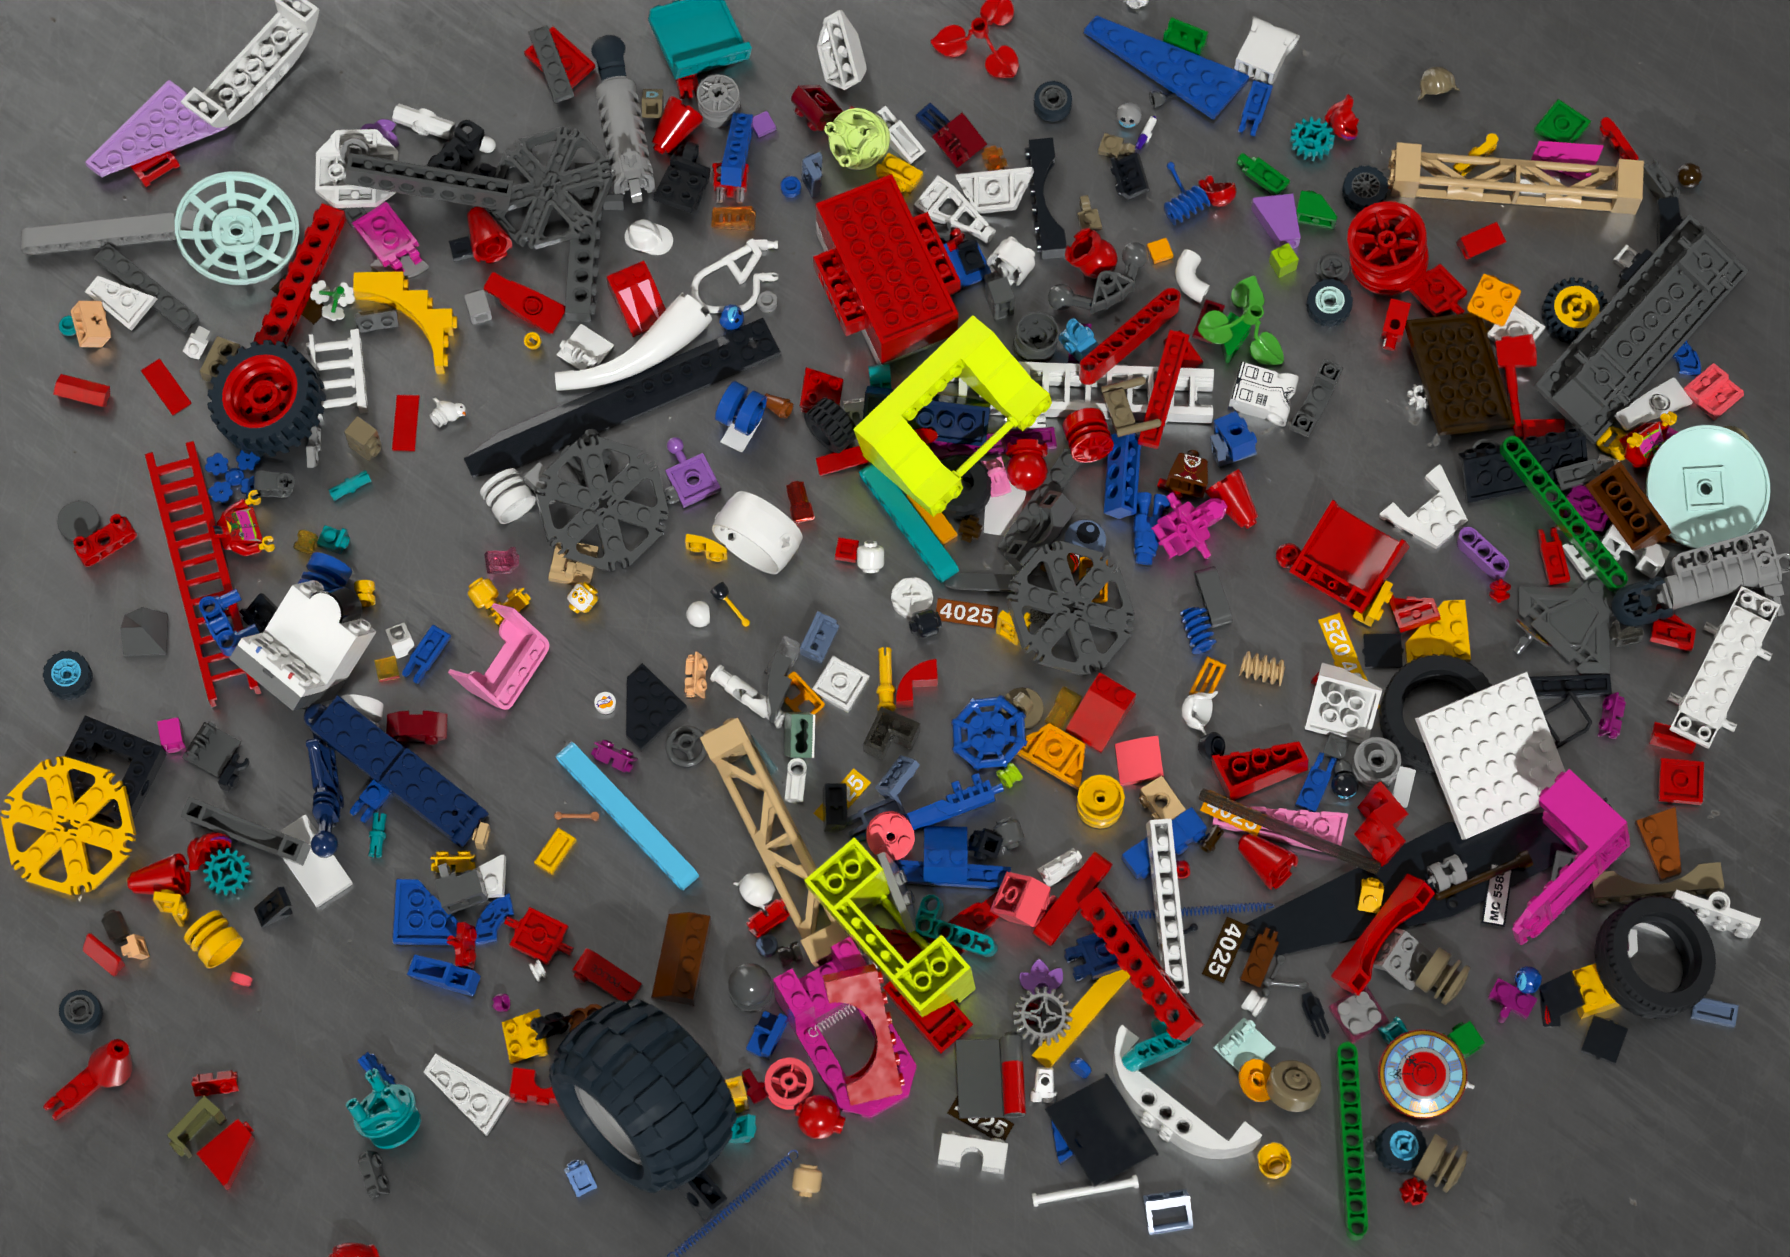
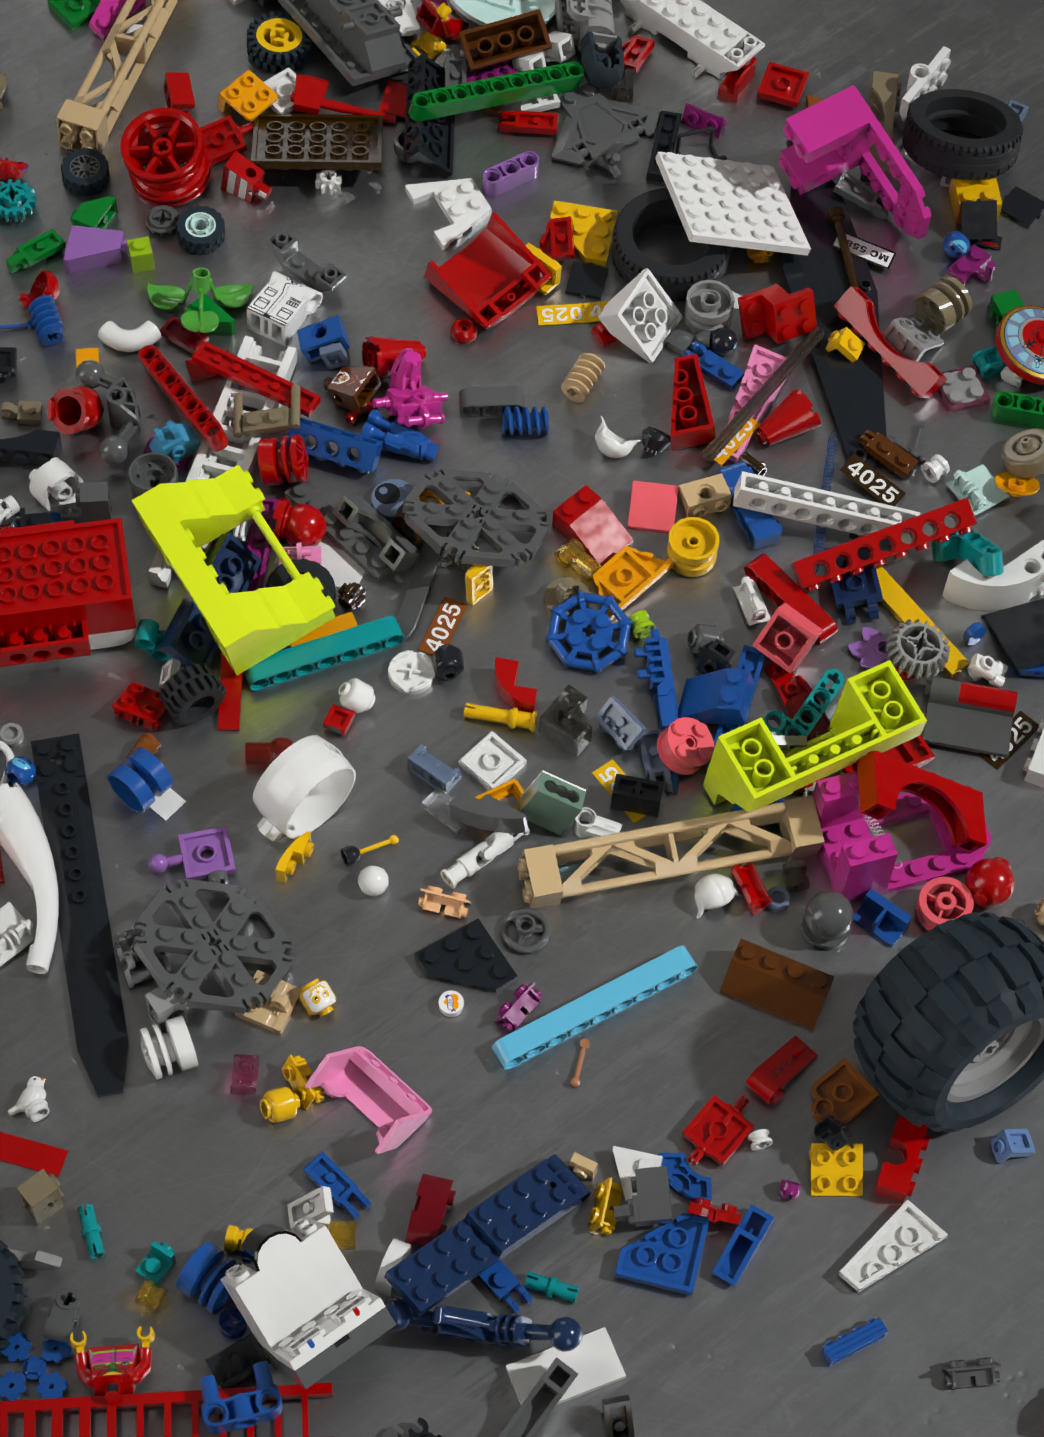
camera: 80 degrees left, 10 degrees down
teal piece [346,1069,421,1149] -> none
yellow tile [534,827,577,875] -> none
light orange tile [1189,656,1227,695] -> none
black piece [1301,992,1329,1039] -> none
light grey wheel [1426,854,1468,892] -> none
yellow plate [1453,133,1498,176] -> none
red wheel [1489,578,1511,603] -> none

